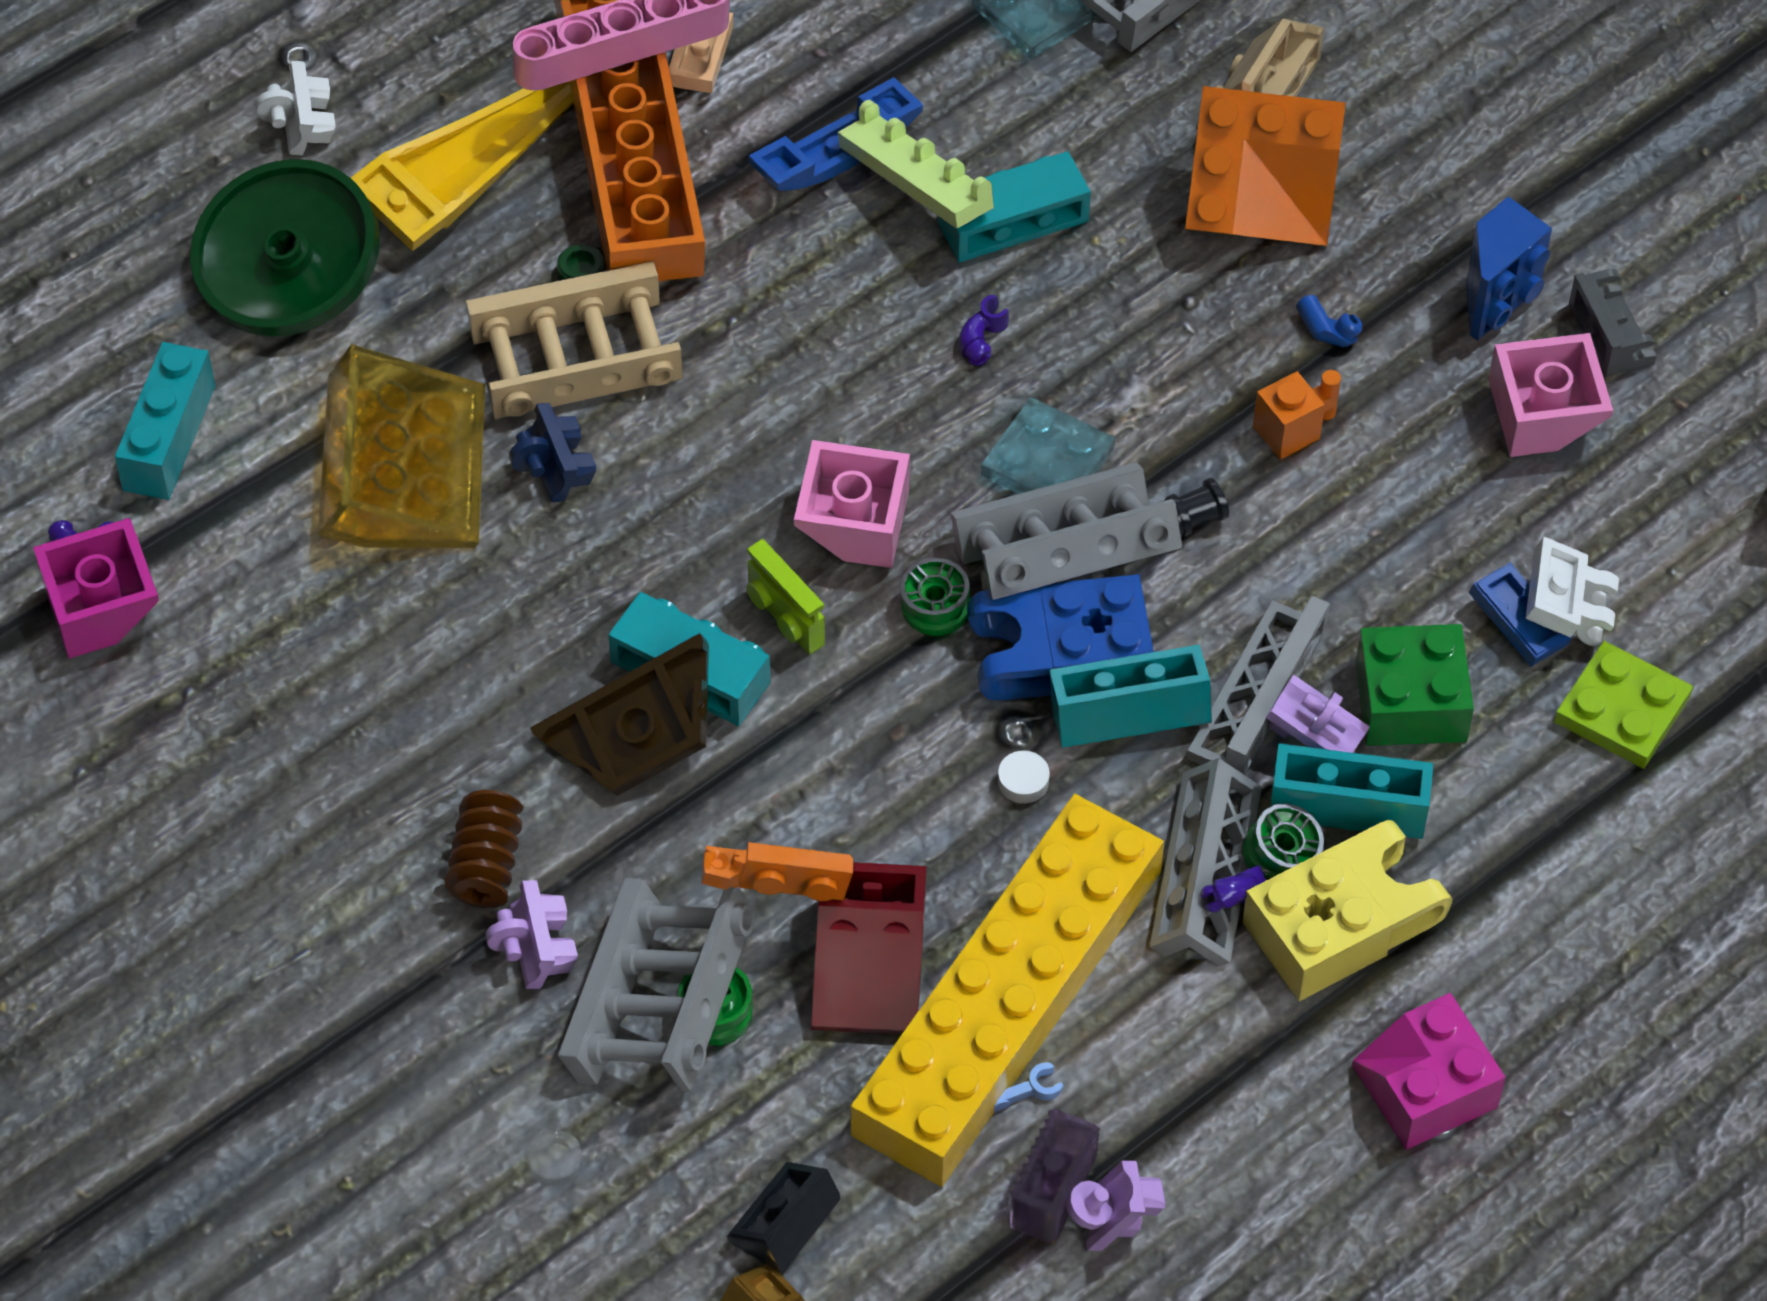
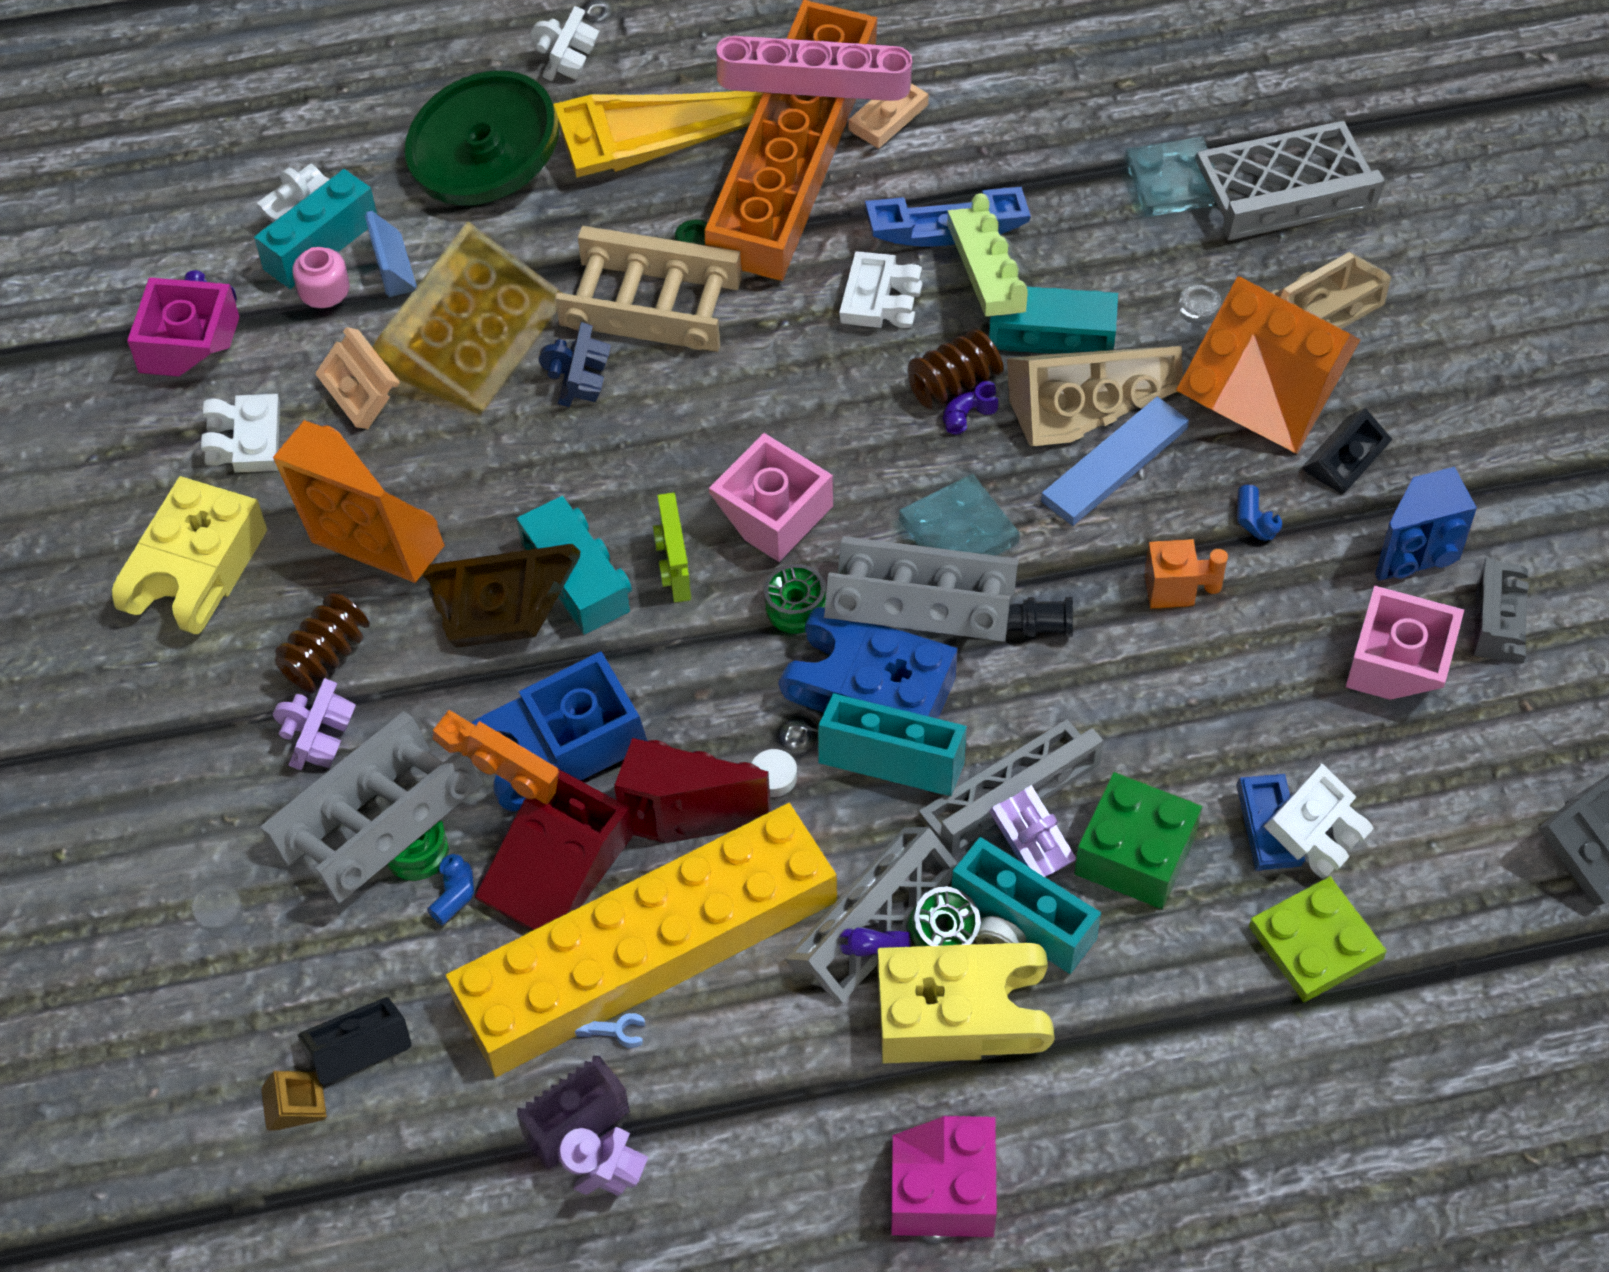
camera: 30 degrees right, 0 degrees up
none -> light yellow brick [112,476,267,634]
none -> white plate [201,394,280,473]
none -> white hips [257,163,329,222]
none -> orange slope [273,420,445,583]
none -> bright pink head [292,247,350,308]
none -> light nougat plate [315,327,400,429]
none -> medium blue slope [365,211,417,297]
none -> blue arm [427,854,474,926]
none -> blue brick [471,651,647,811]
none -> dark red slope [614,738,771,843]
none -> white plate [839,251,923,328]
none -> reddish brown piece [908,329,1004,409]
none -> white tile [975,916,1026,945]
none -> tan wedge [1007,346,1183,446]
none -> medium blue tile [1041,396,1189,526]
none -> clear tile [1178,284,1221,325]
none -> black slope [1302,408,1393,494]

